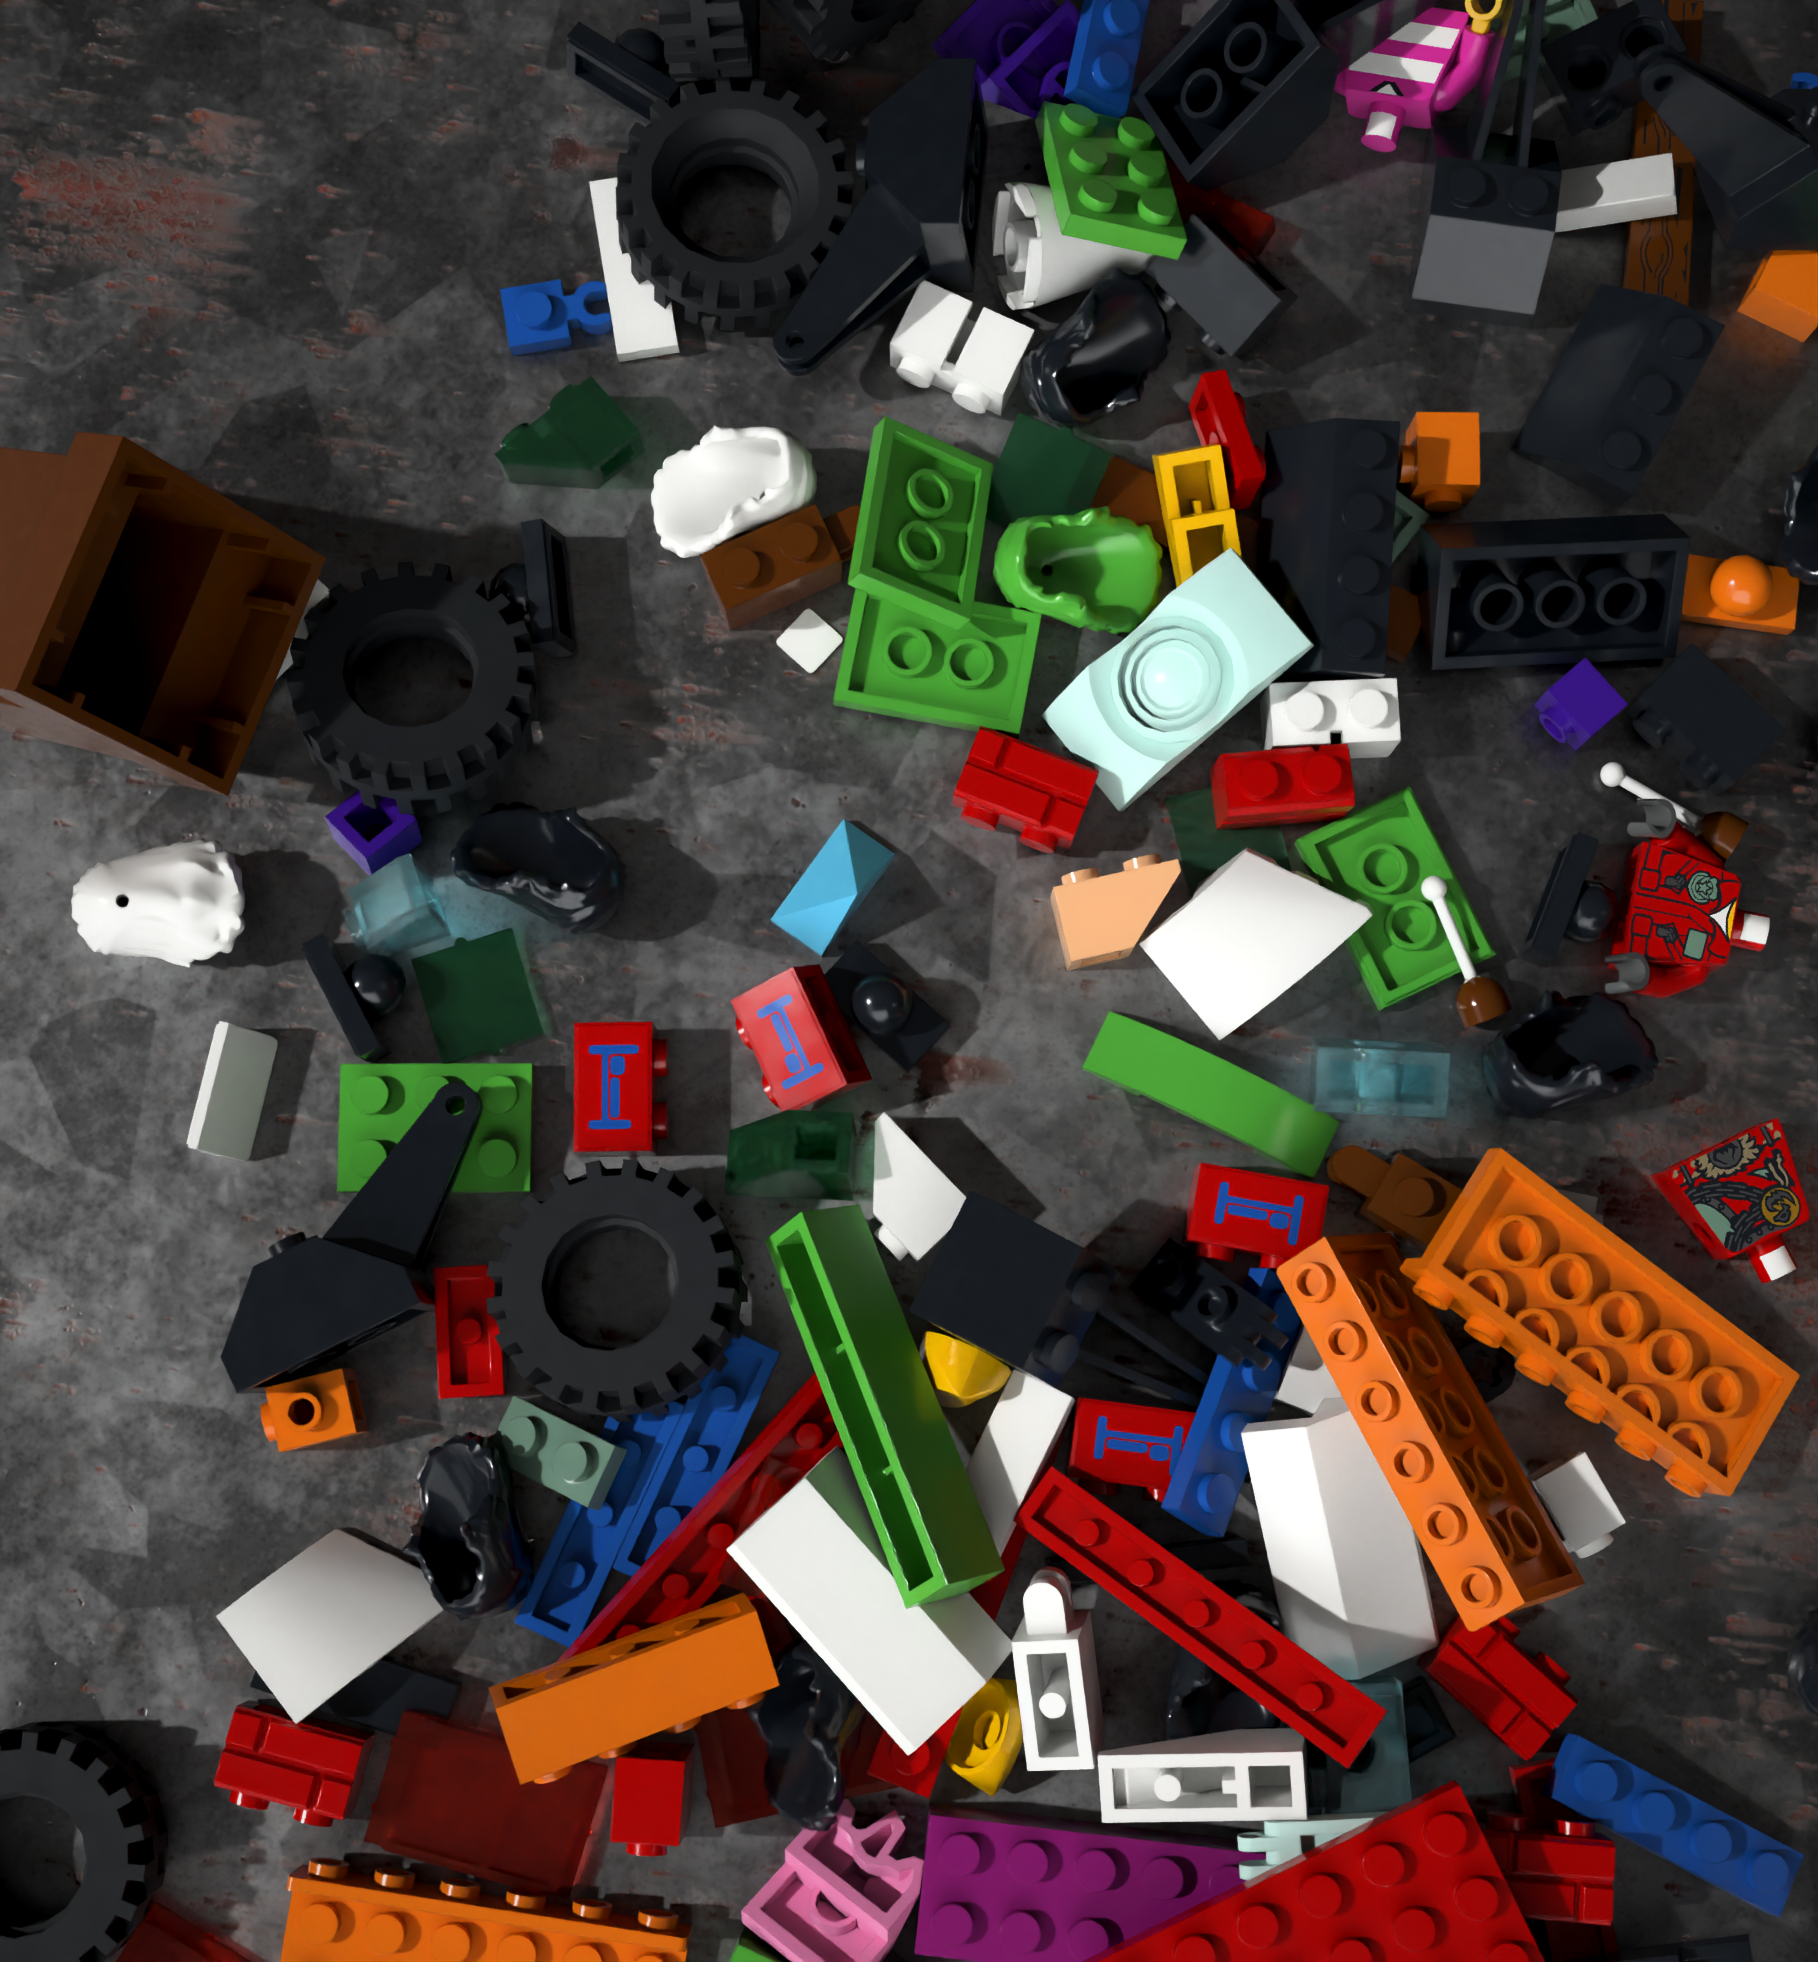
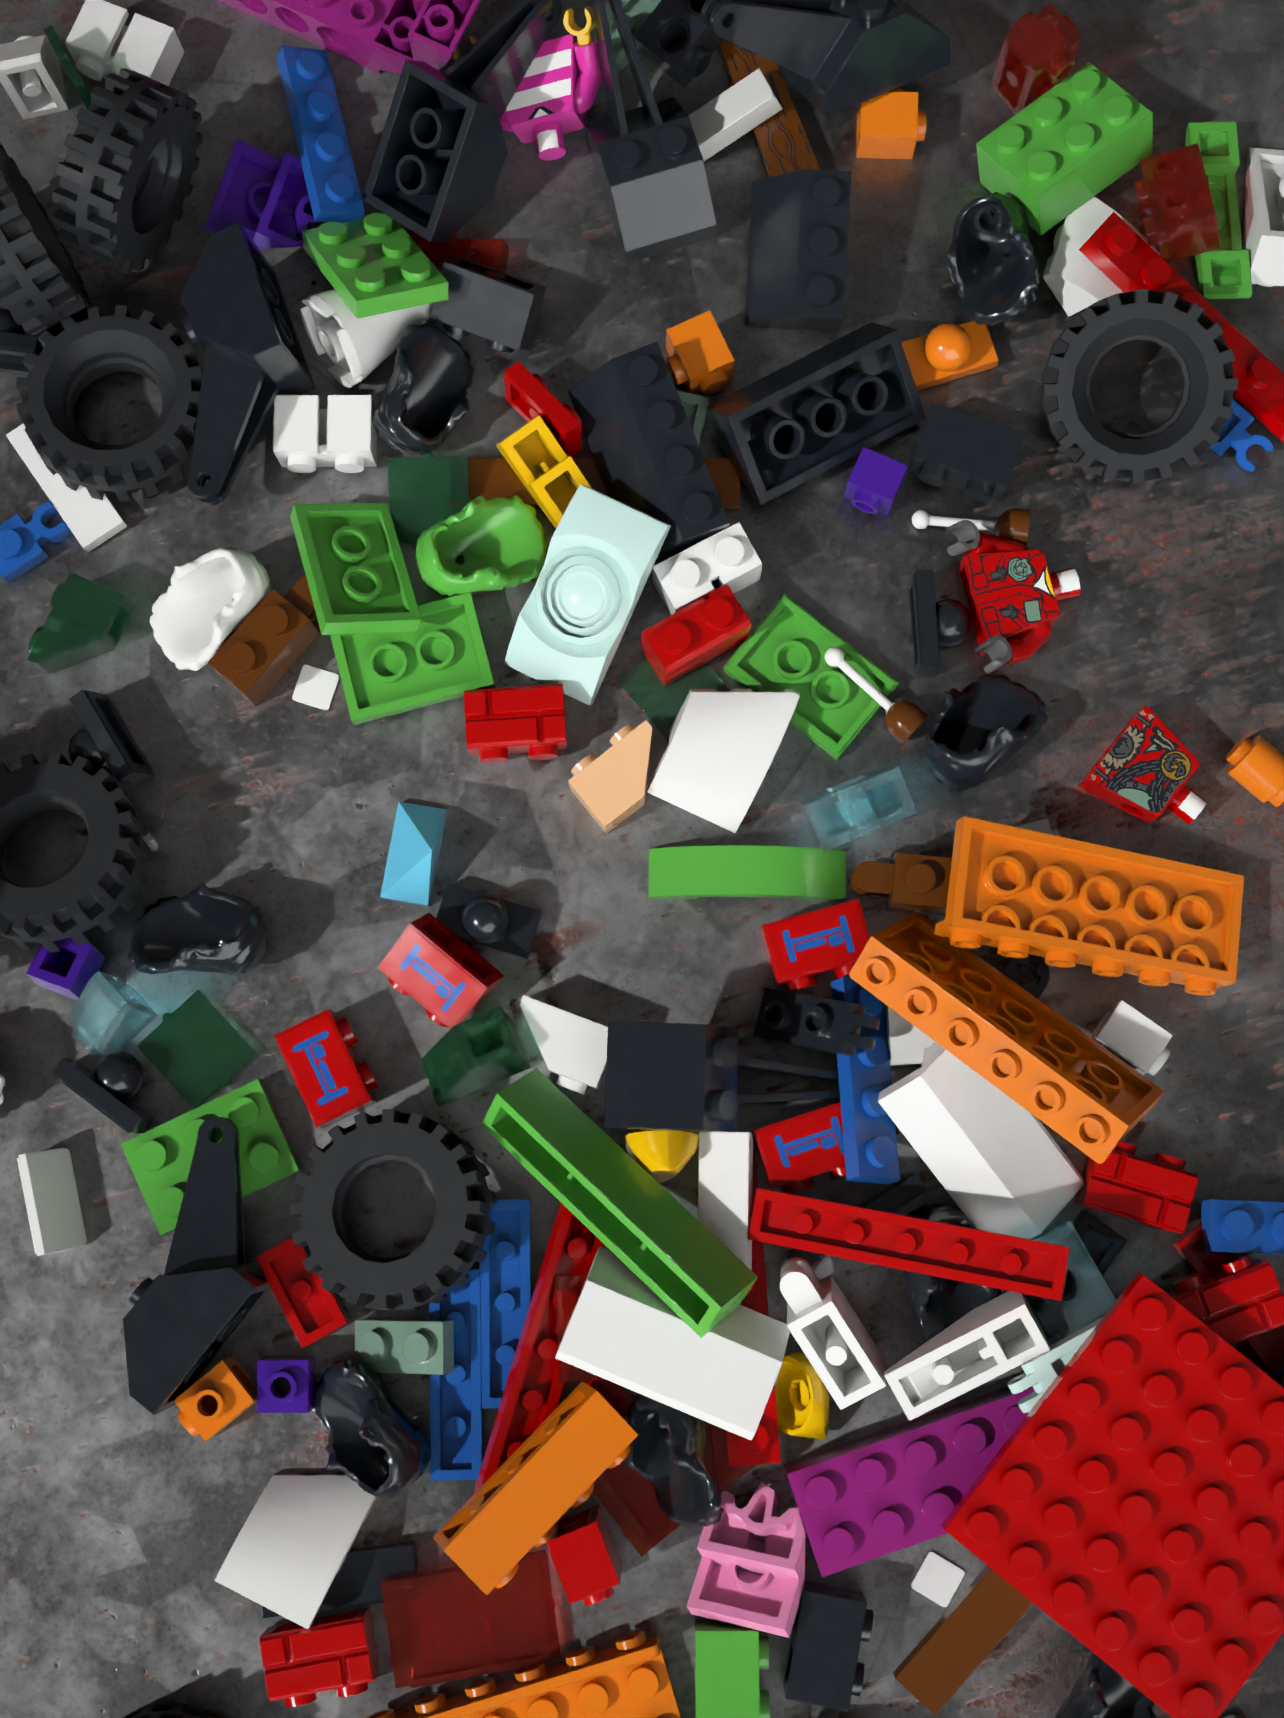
camera: 20 degrees left, 0 degrees up
none -> dark purple plate [257,1356,316,1413]

